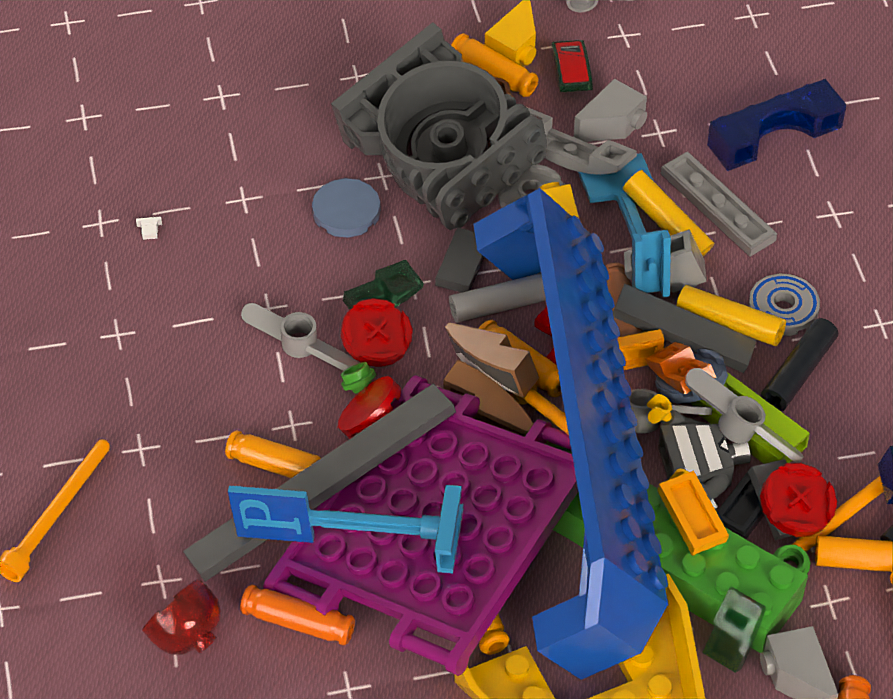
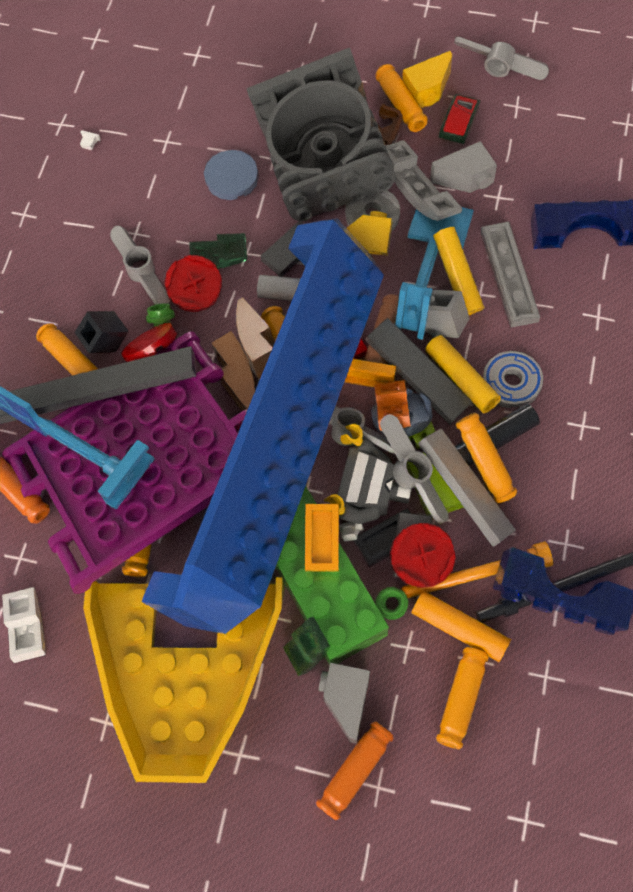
camera: 30 degrees right, 15 degrees up
none -> black brick [74,311,129,354]
none -> light grey tile [418,428,516,547]
none -> light orange axle [456,413,517,503]

